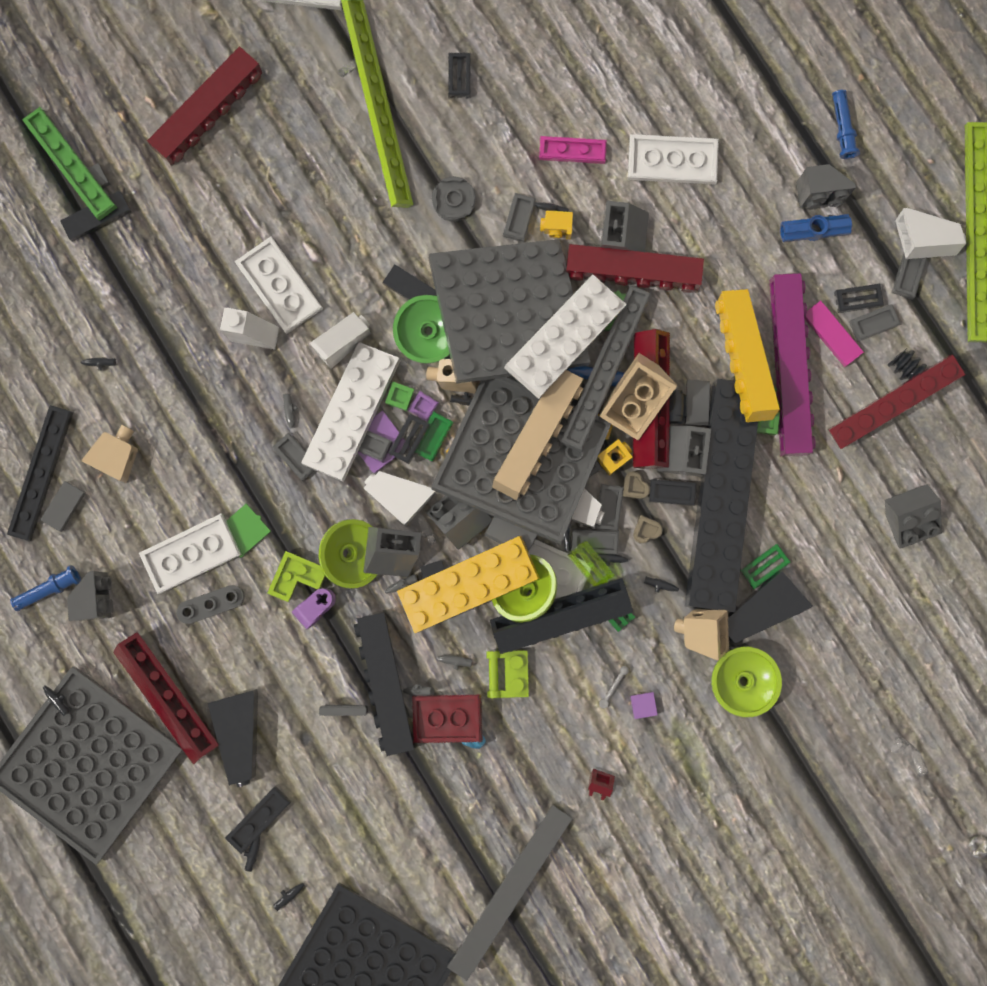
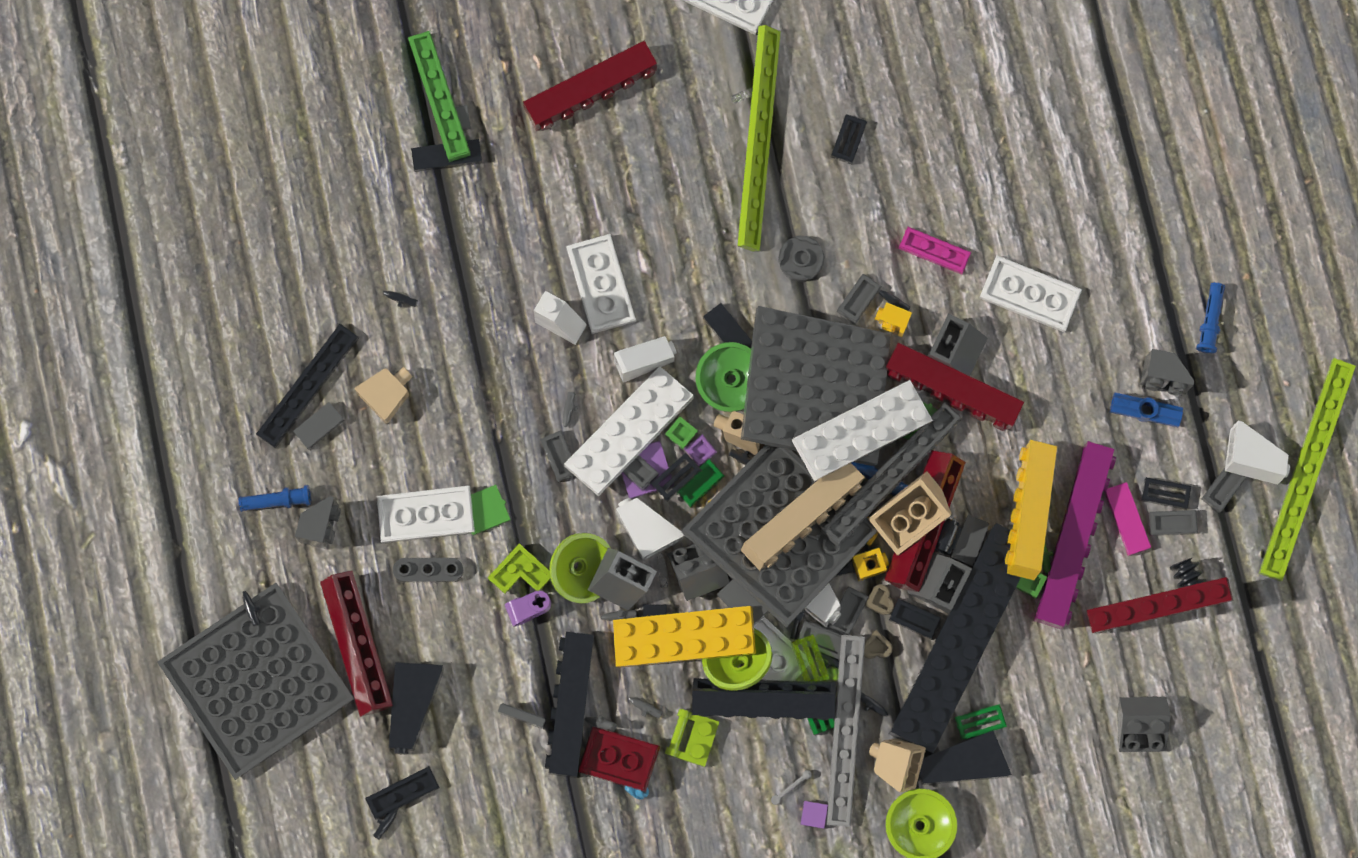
camera: 15 degrees right, 5 degrees down
none -> light grey tile [826,635,865,827]

